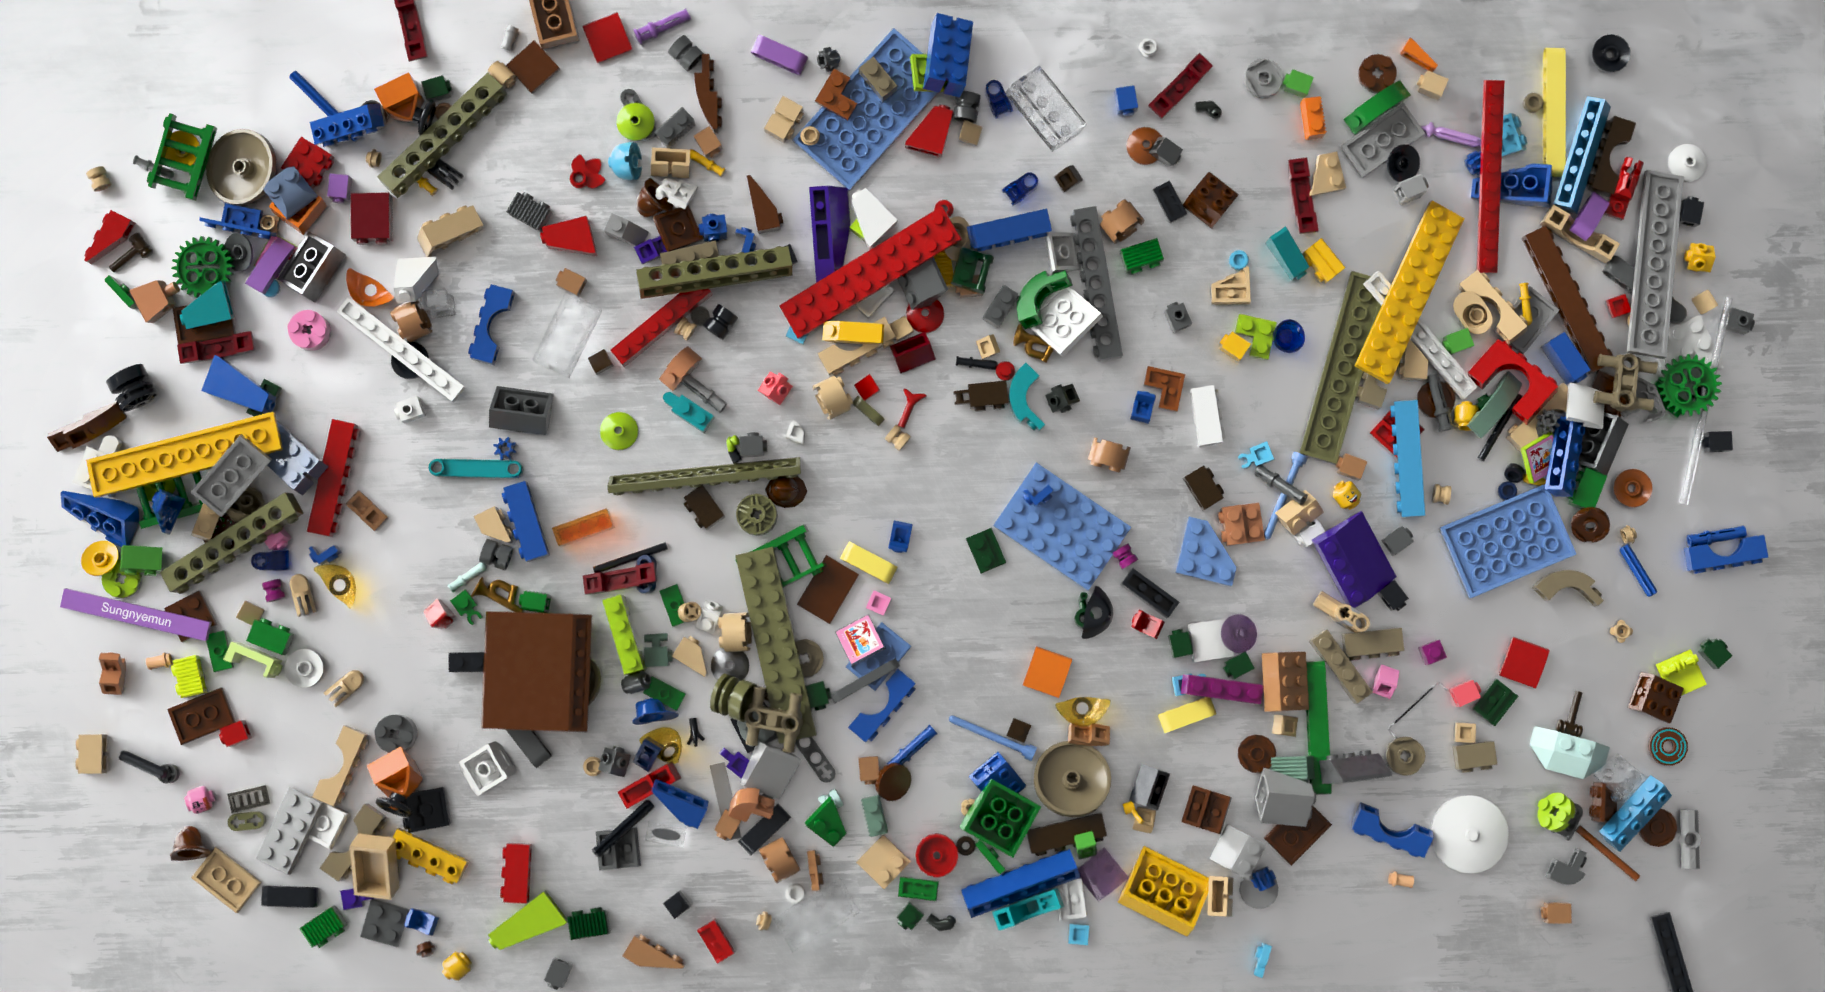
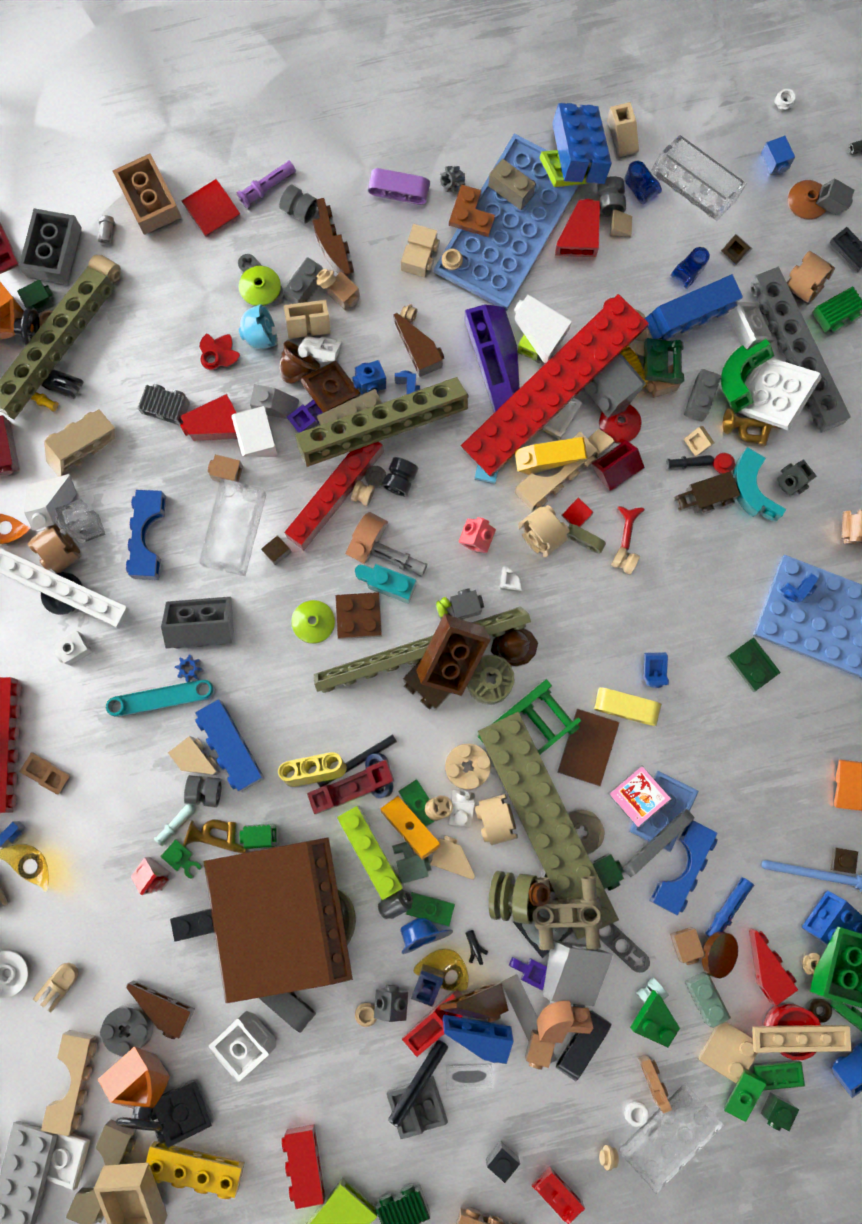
camera: 10 degrees left, 5 degrees down
reddish brown tile [506,40,560,94] -> none
clear orange brick [552,508,615,547] -> none
yellow piece [690,149,726,177] -> none
flat silver dish [711,648,749,681] -> none
medium nougat brick [759,837,800,884] -> none
bright pink plate [866,590,891,616] -> none
pearl dark grey arm [926,914,956,931] -> none
dark red slope [1148,53,1213,119] -> none
none -> dark grey brick [19,208,82,285]
none -> reddish brown slope [126,980,195,1039]
none -> white slope [232,406,278,457]
none -> light yellow beam [278,752,347,787]
none -> tan plate [316,269,336,289]
none -> reddish brown plate [335,592,382,639]
none -> light orange tile [380,796,440,860]
none -> tan plate [400,304,418,324]
none -> reddish brown brick [416,614,491,696]
none -> reddish brown slope [439,983,509,1022]
none -> tan brick [445,744,491,790]
none -> reddish brown plate [529,882,551,907]
none -> tan slope [607,102,639,157]
none -> green plate [724,1069,767,1122]
none -> red slope [749,929,798,1006]
none -> tan plate [752,1025,851,1053]

